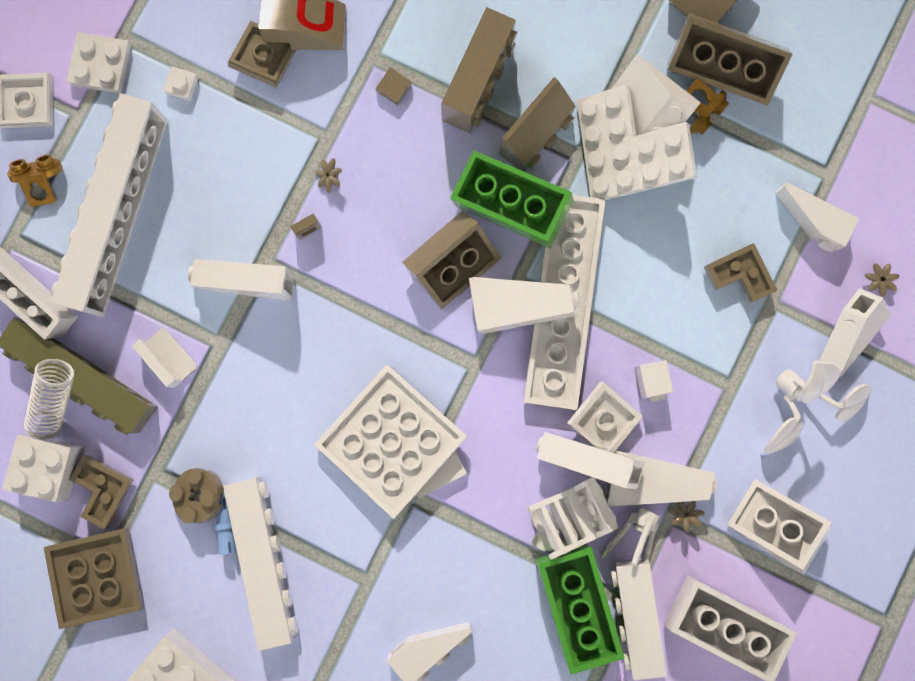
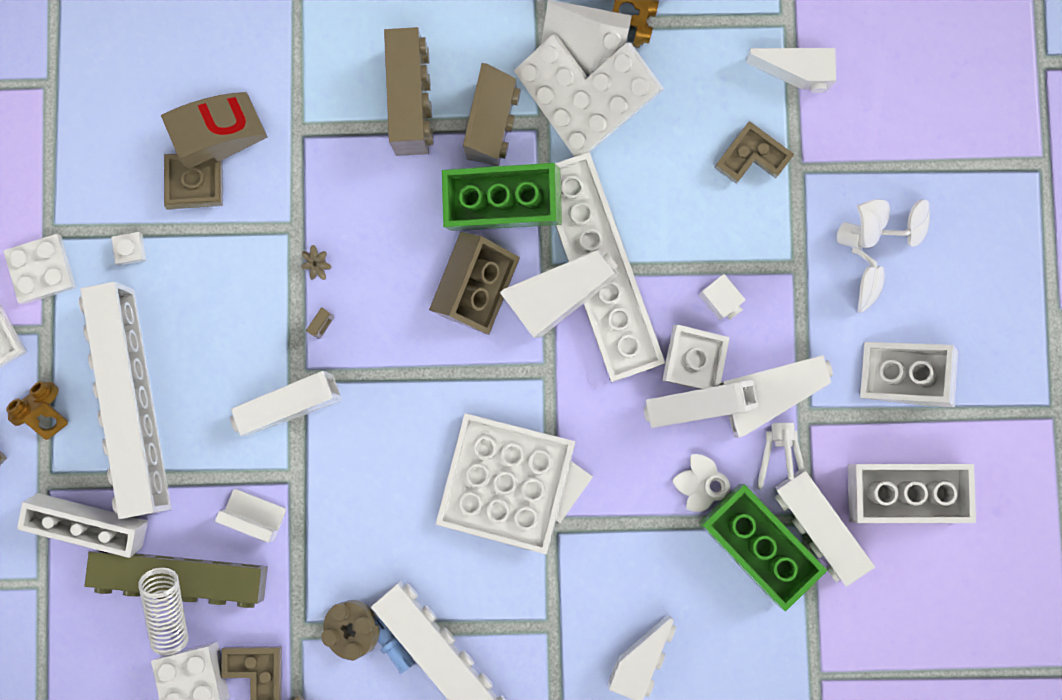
camera: 15 degrees left, 0 degrees up
dark tan tile [375,68,412,106] -> none
white plate [527,477,619,560] -> none
dark tan plant [668,501,705,532] -> none
white slope [819,289,891,377] -> none
dark tan plant [865,263,900,297] -> none

